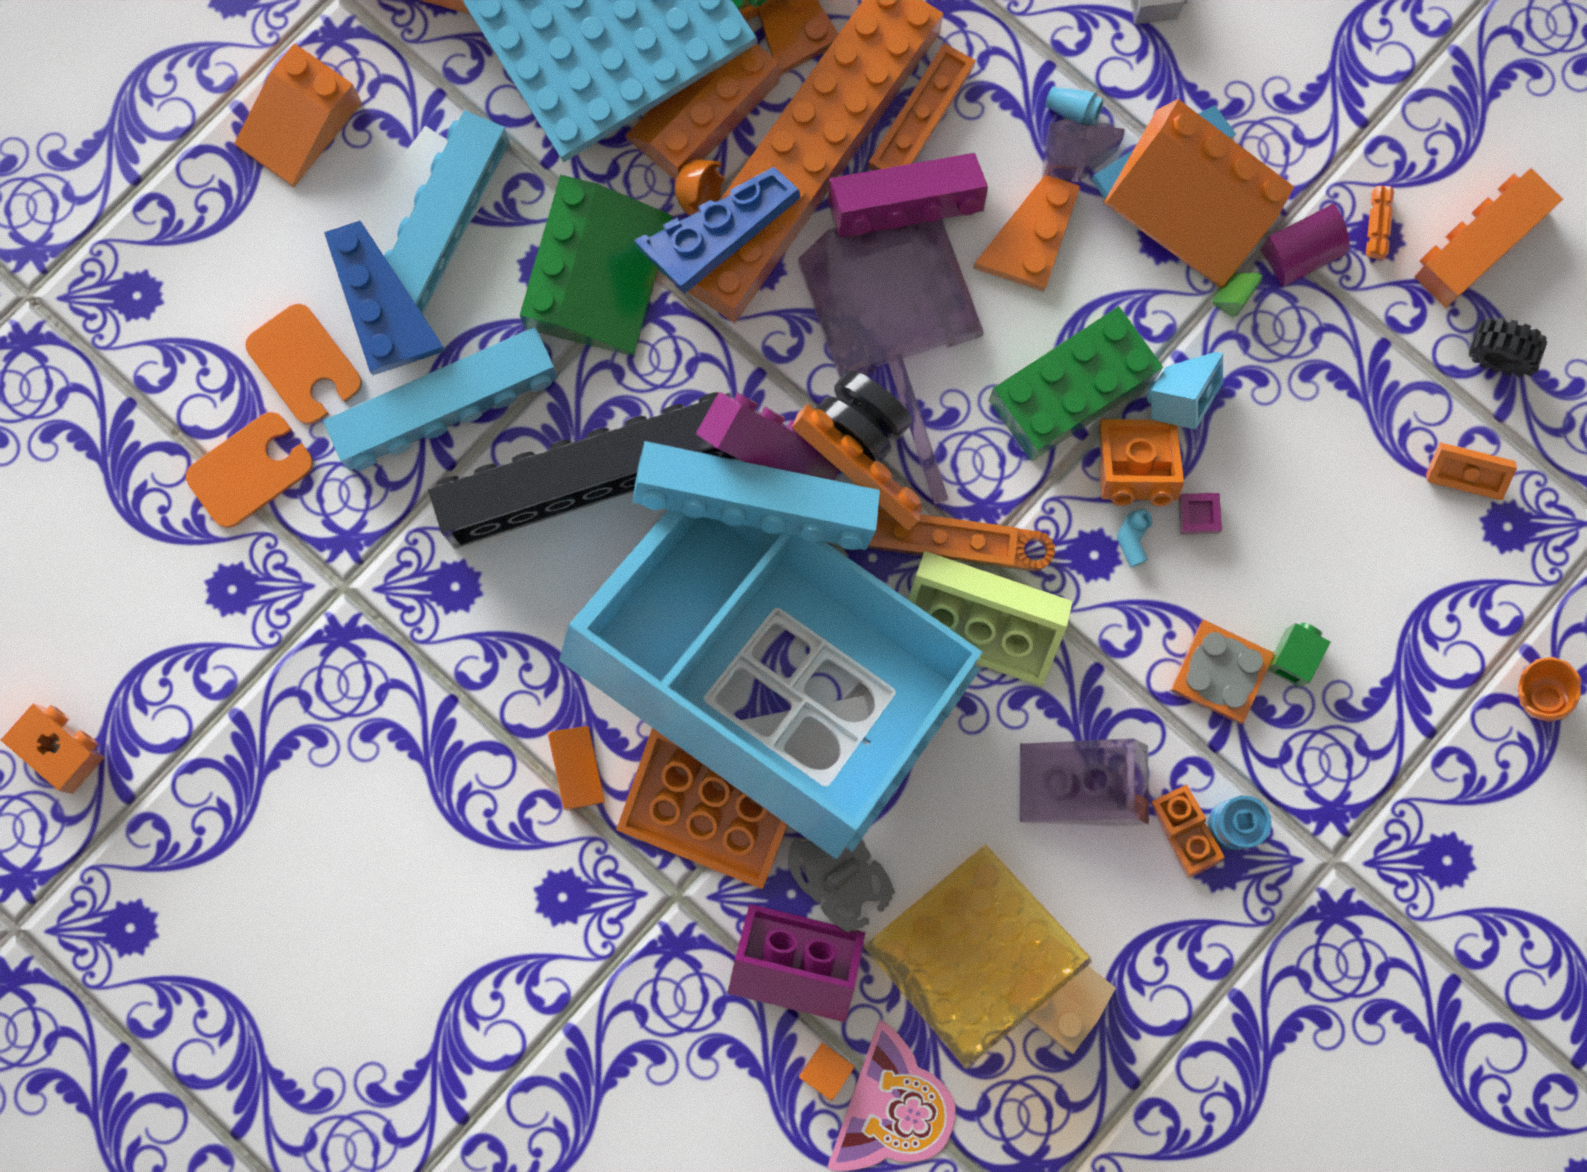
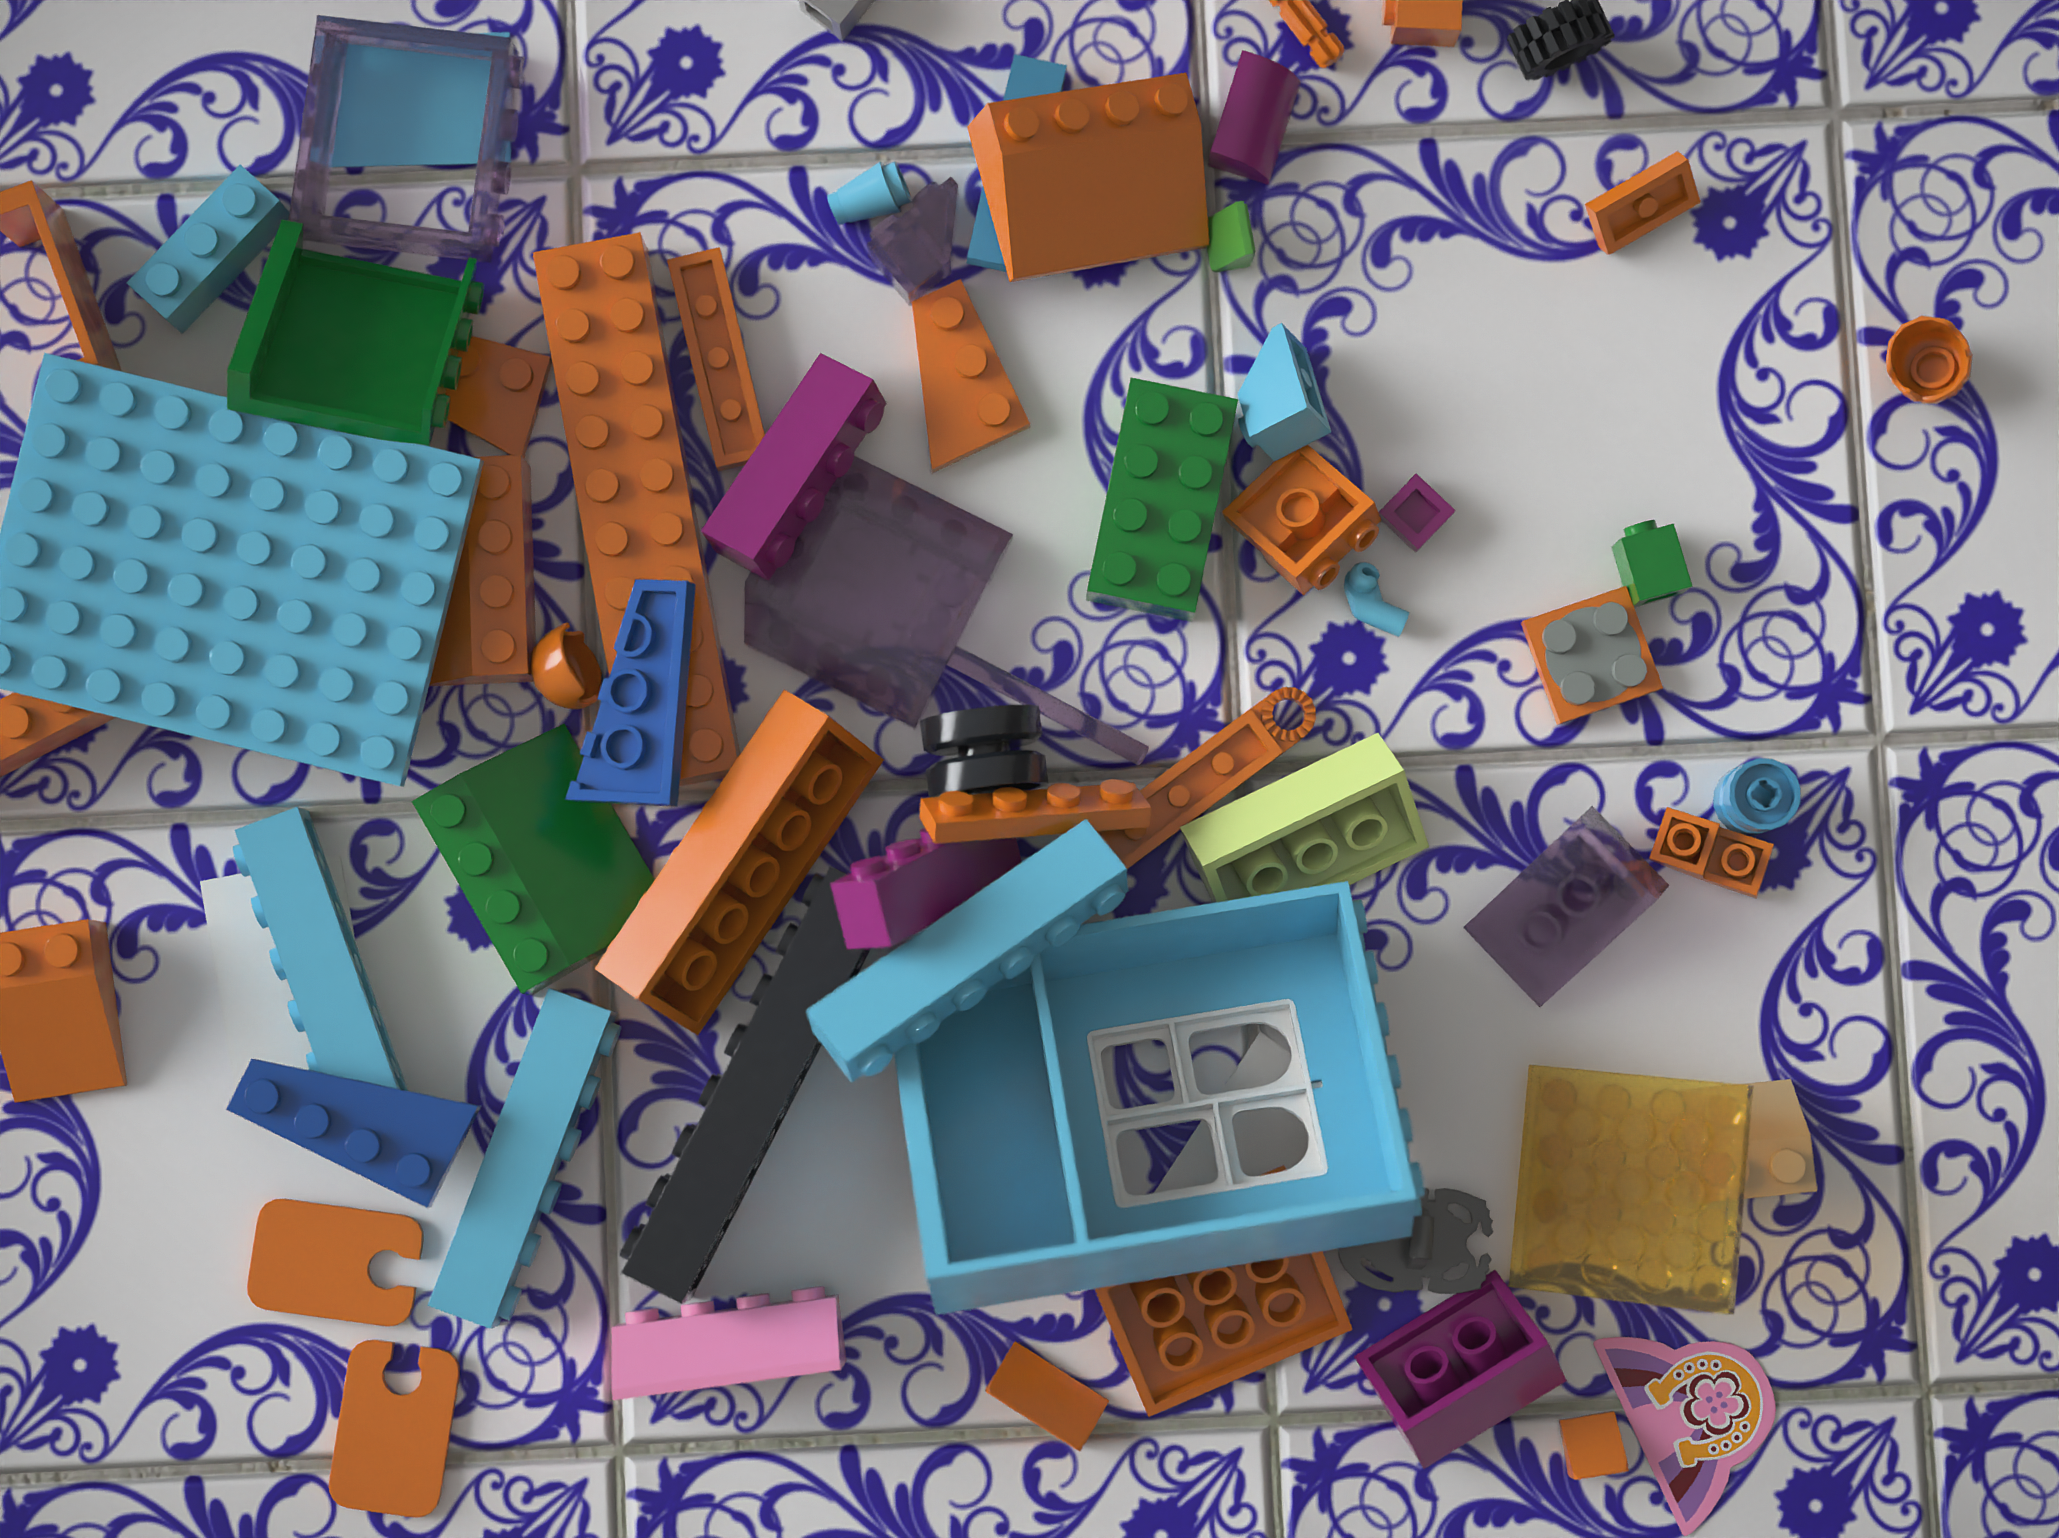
camera: 45 degrees left, 5 degrees up
none -> orange brick [595,689,884,1035]
none -> bright pink slope [612,1286,847,1400]

